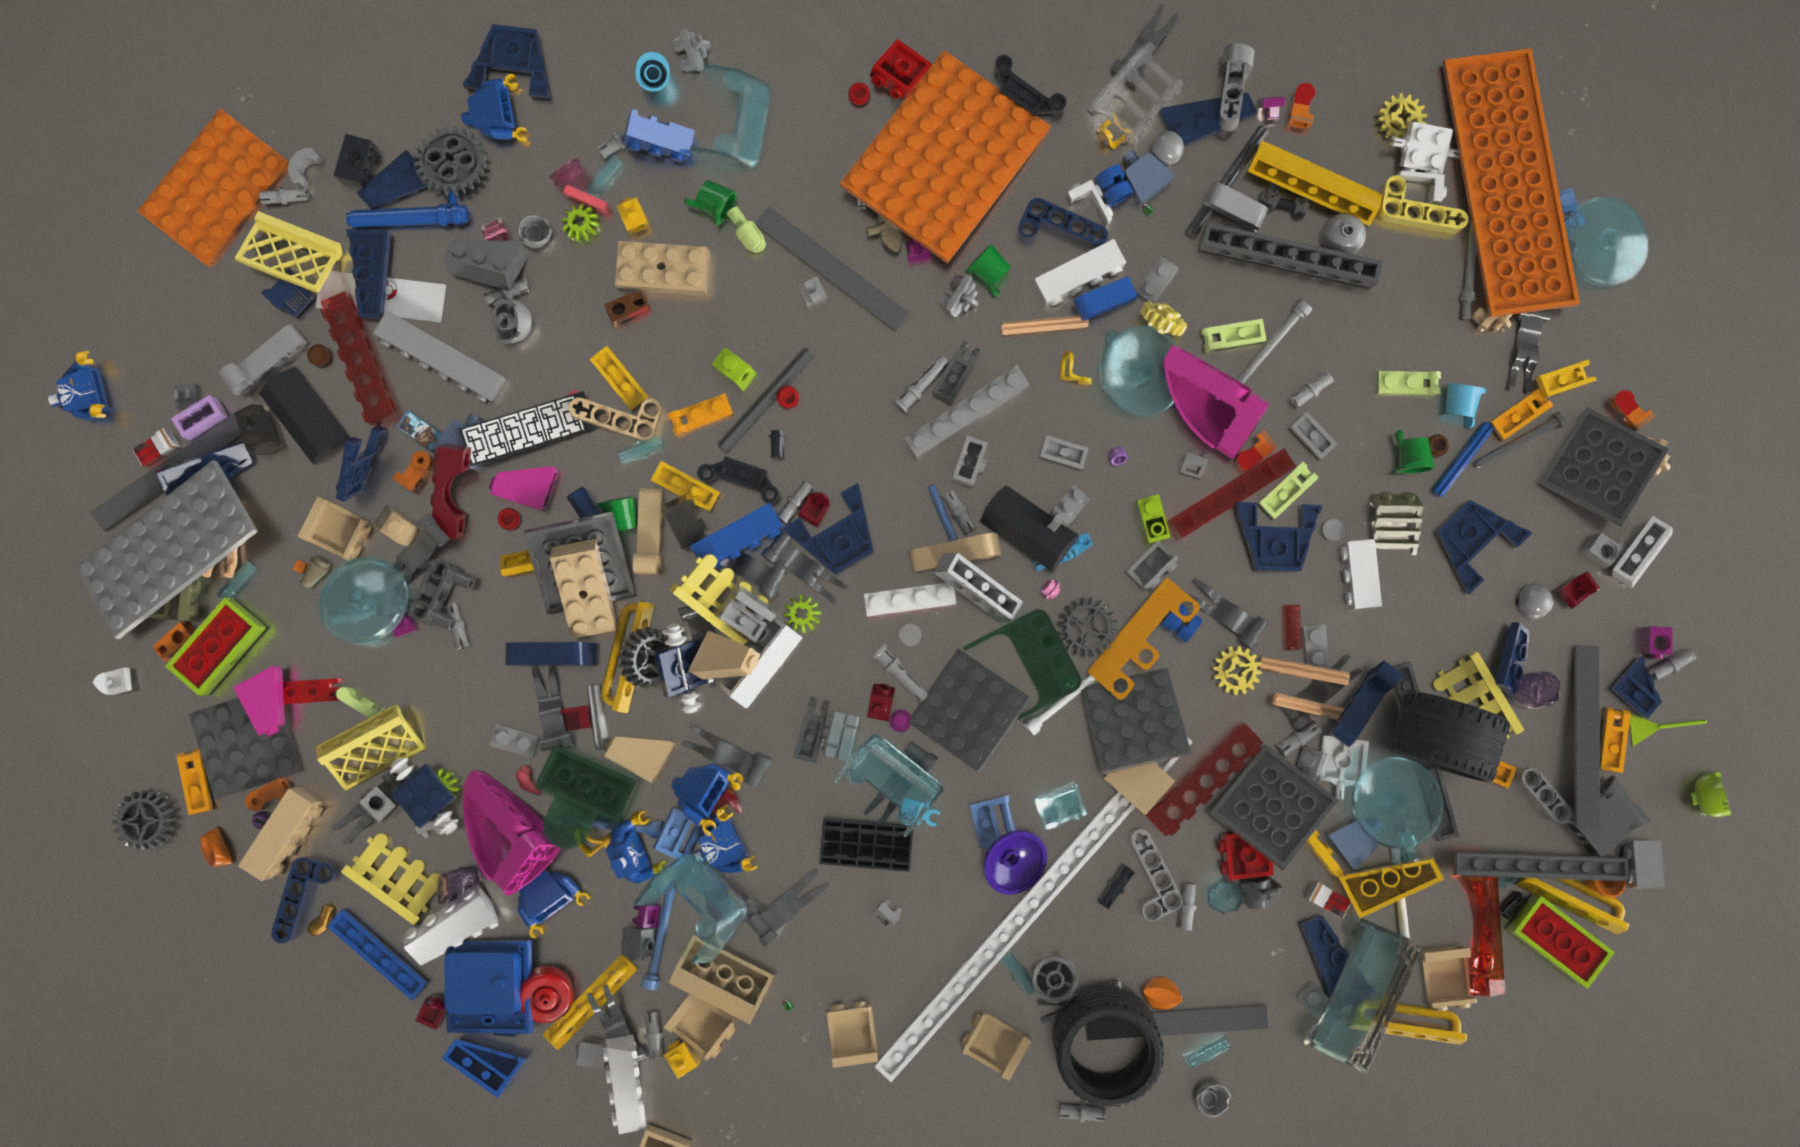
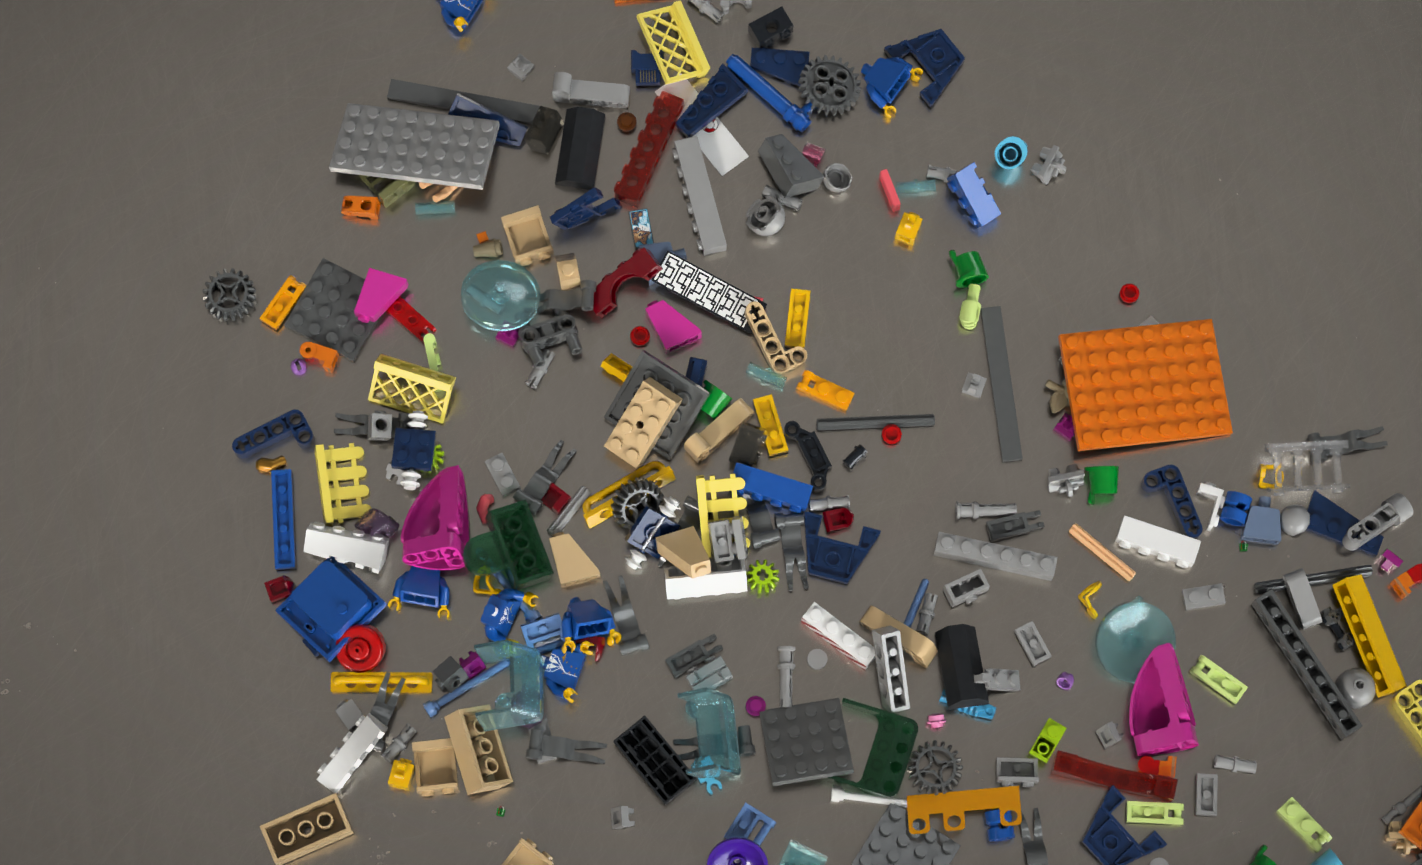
camera: 40 degrees right, 10 degrees down
white plate [92,667,132,695] -> none
leg [133,428,181,467] -> none
brick [165,597,267,696] -> none
lavender brick [171,395,229,441] -> none
orange piece [200,827,232,867] -> none
tan brick [238,787,324,881] -> none
orange leg [392,451,434,494] -> none
blue wedge [441,1038,527,1098] -> none
dark blue beam [505,642,597,666] -> none
clear pink piece [549,158,586,187] -> none
lime gear [561,203,599,242] -> none
reddish brown leg [604,291,650,327] -> none
tan brick [615,241,710,296] -> none
clear light blue windscreen [690,64,771,168] -> none
lime torso [710,347,757,392] -> none
dark red bracket [867,684,895,721] -> none
red plate [869,39,932,101] -> none
black plate [995,55,1067,117] -> none
blue beam [1073,277,1138,321] -> none
light yellow gear [1140,301,1187,336] -> none
light grey piece [1236,299,1312,383] -> none

